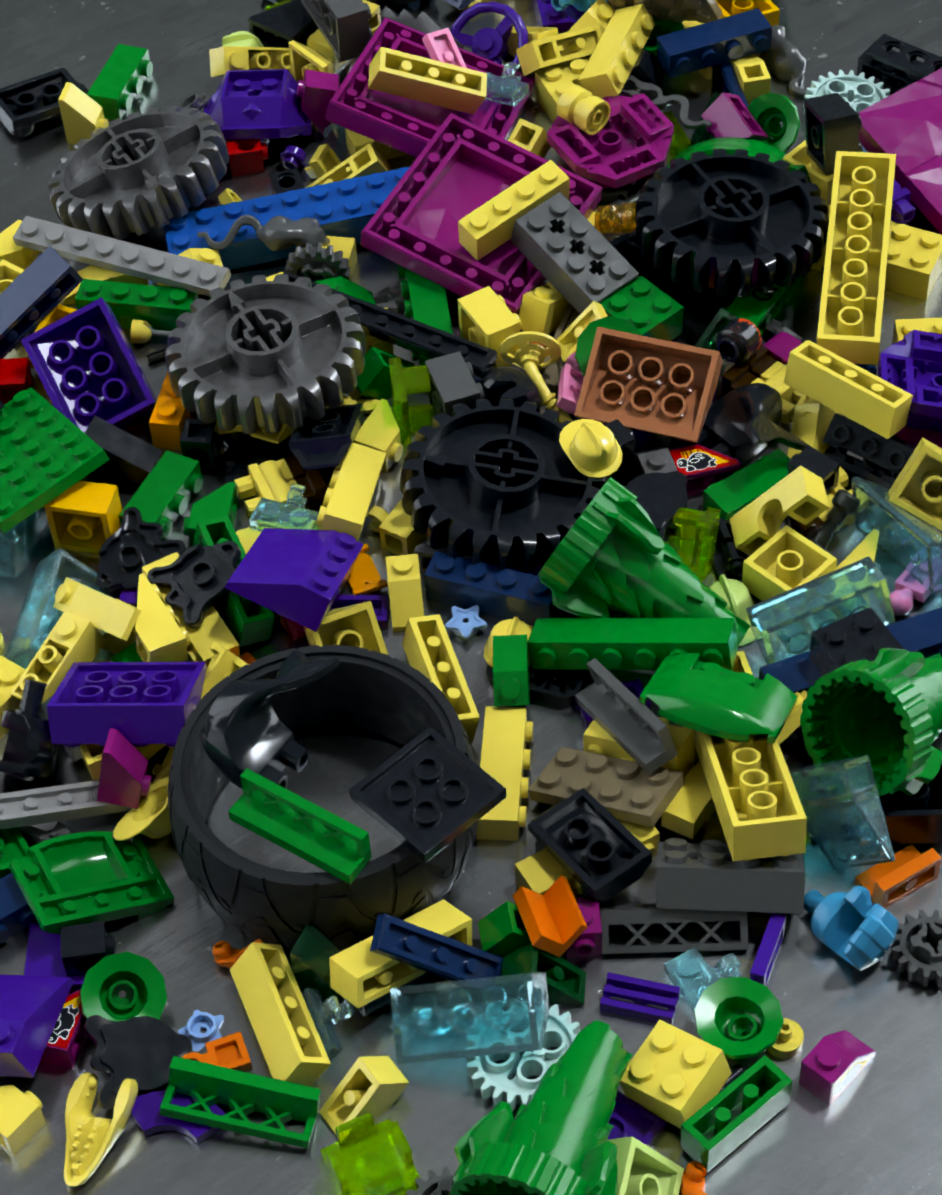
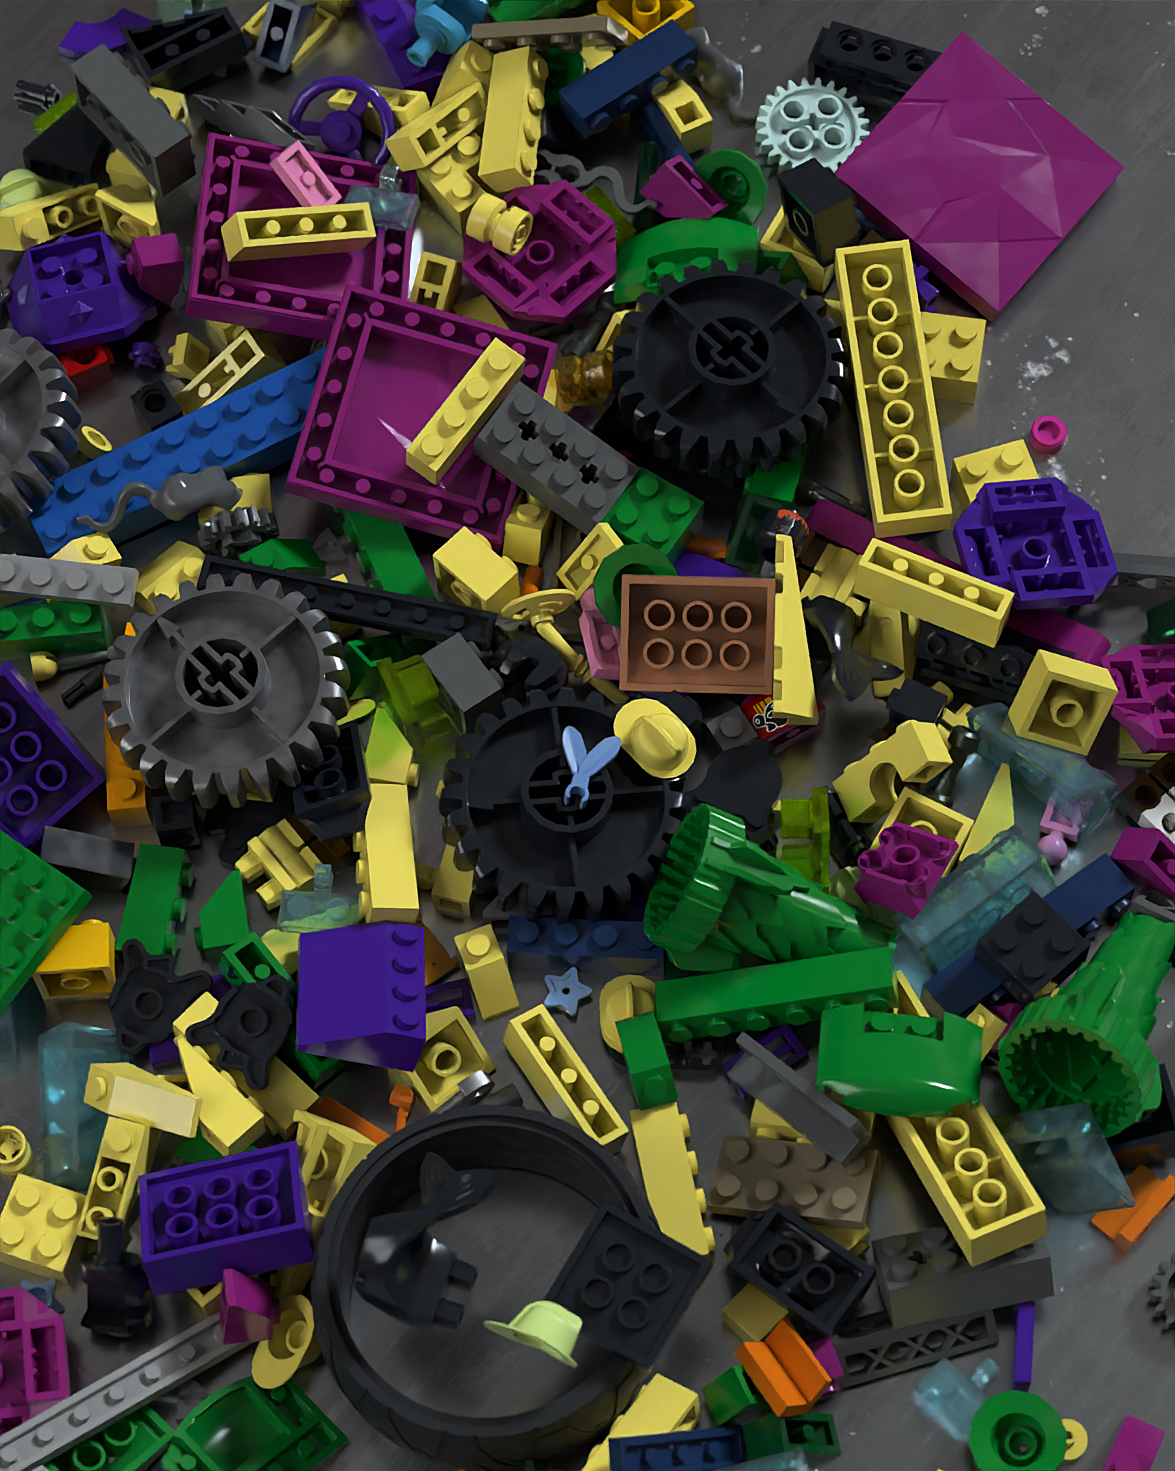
camera: 15 degrees left, 15 degrees up
green fence [228,768,372,885] -> none
dark purple tile [600,972,680,1025] -> none
light yellow slope [661,761,716,840] -> none
green brick [703,448,790,522] -> none
dark azure piece [804,886,899,971] -> none
none -> yellowish green piece [483,1301,582,1367]
none -> medium blue piece [562,726,621,810]
none -> light yellow wedge [772,534,819,725]
none -> magenta slope [853,821,959,920]

